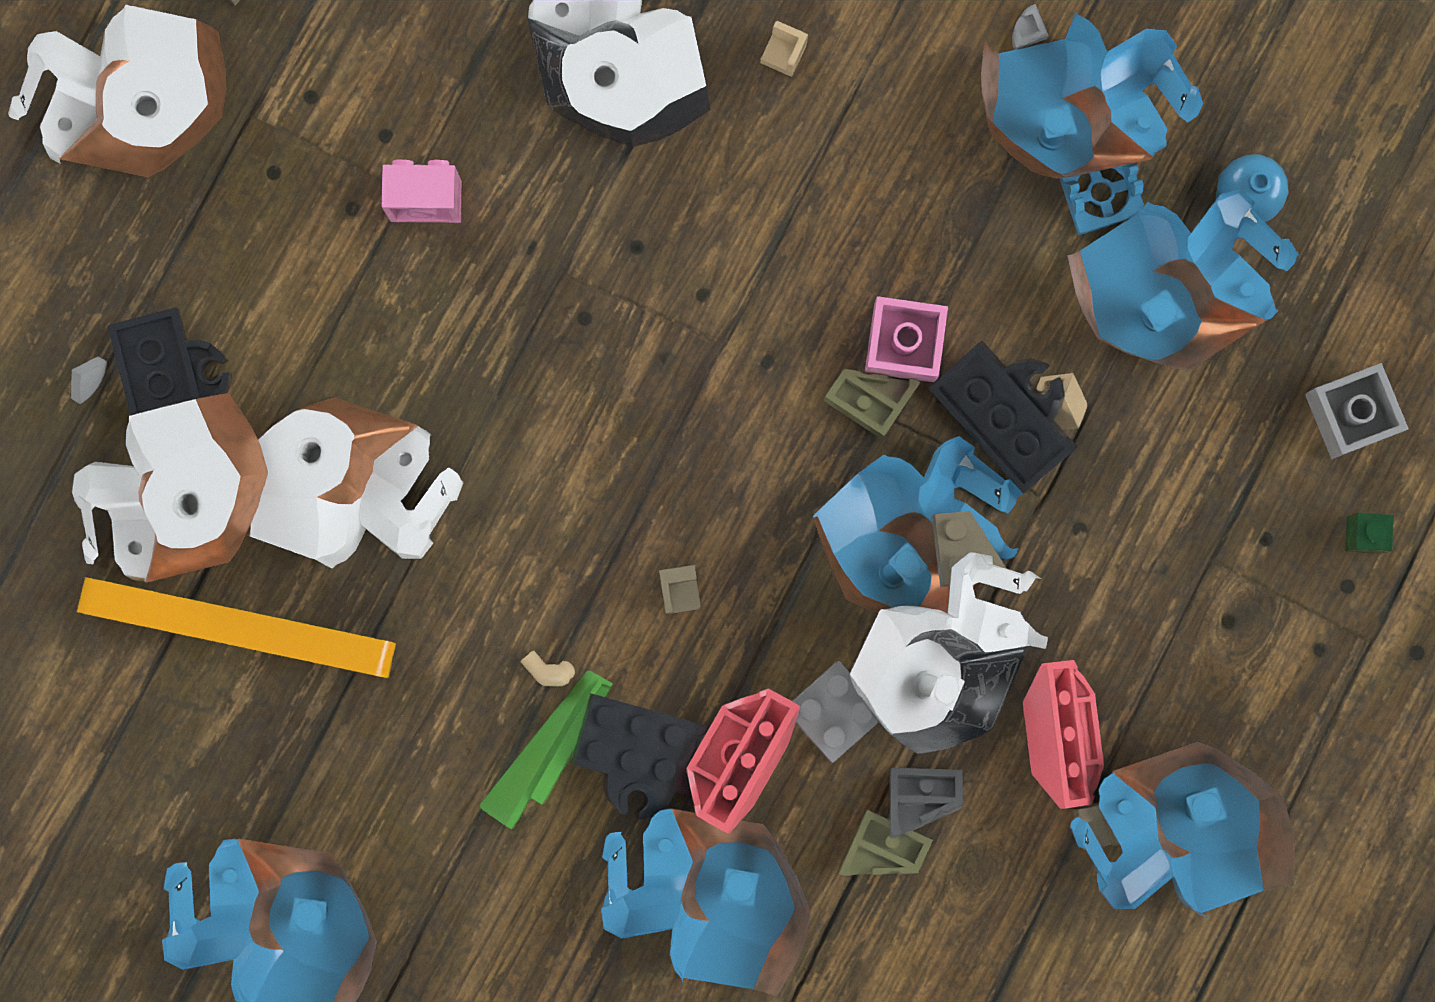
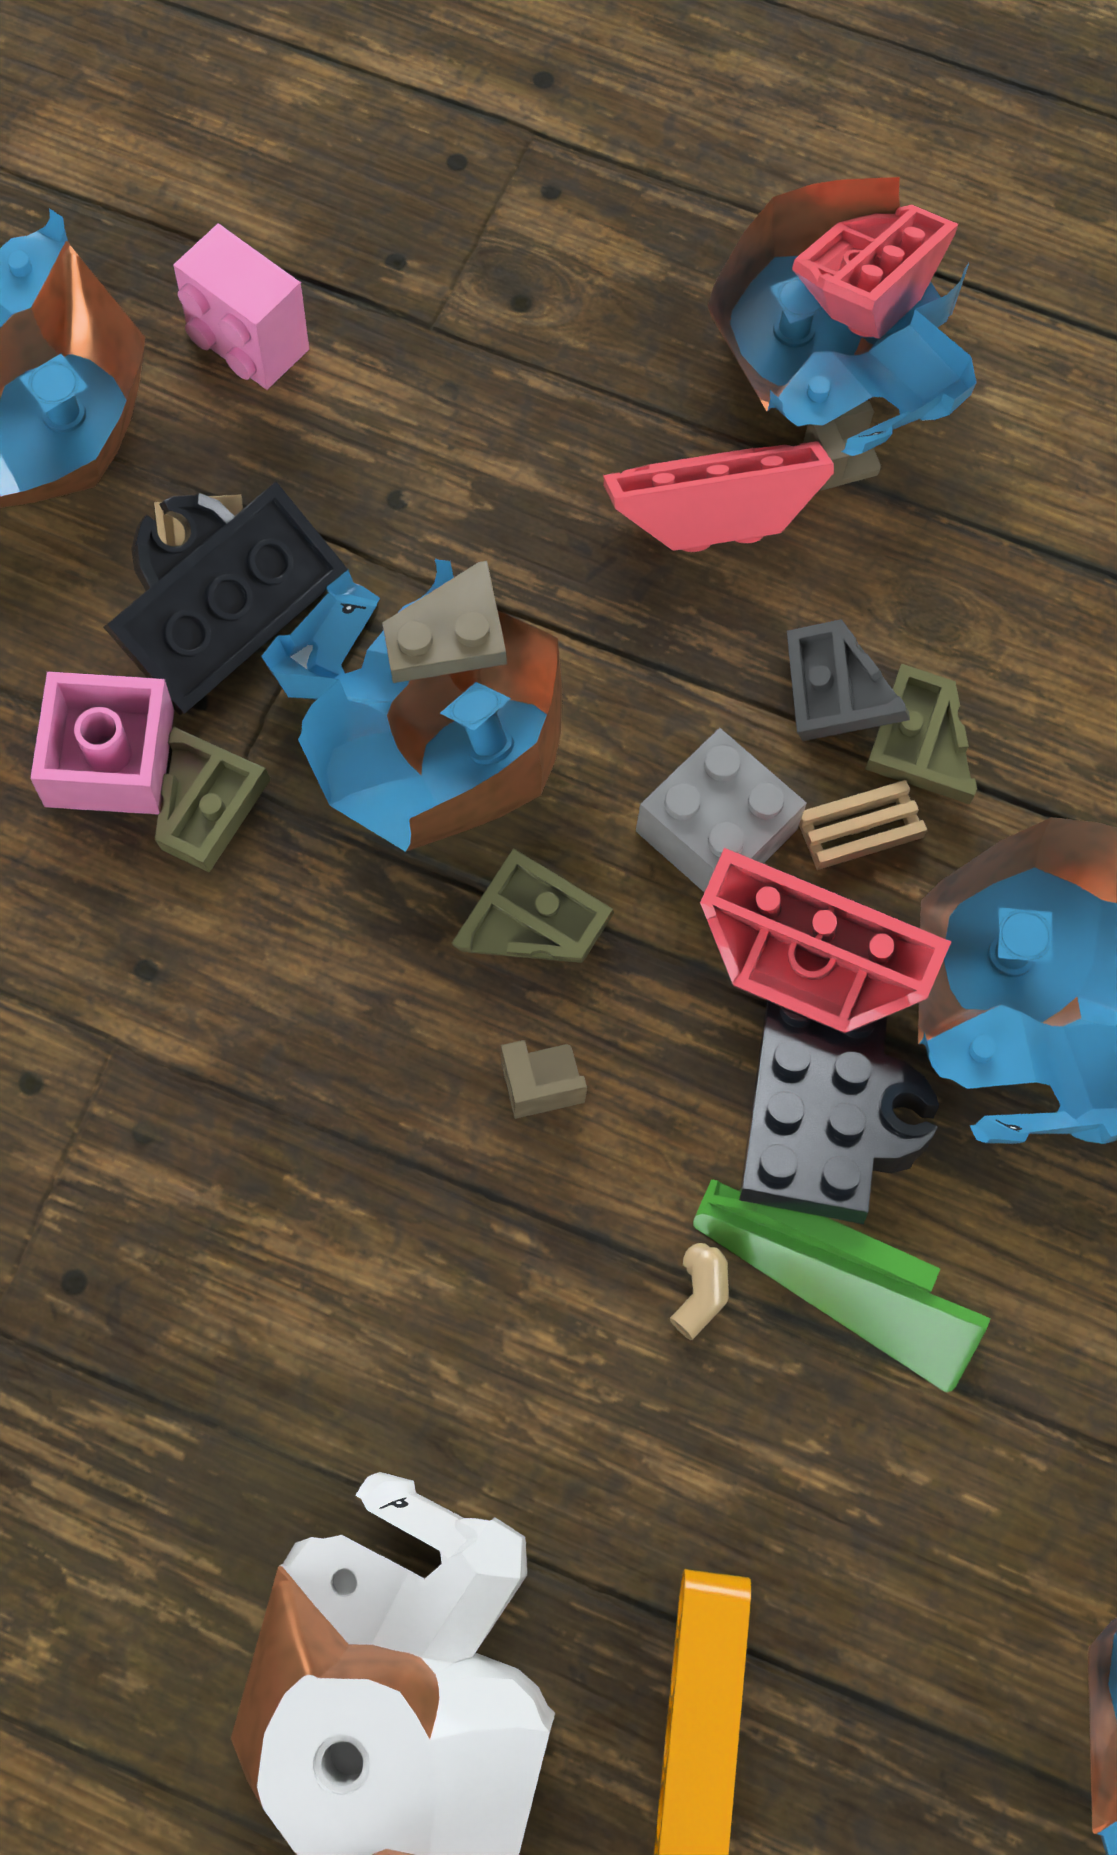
camera: 95 degrees left, 15 degrees down
white piece [850,552,1048,754] -> none
light grey brick [1305,363,1409,459] -> none
dark green brick [1345,513,1394,554] -> none
none -> bright pink brick [173,223,309,390]
none -> olive wing [452,848,614,963]
none -> coral wedge [792,205,958,339]
none -> tan tile [799,780,927,870]

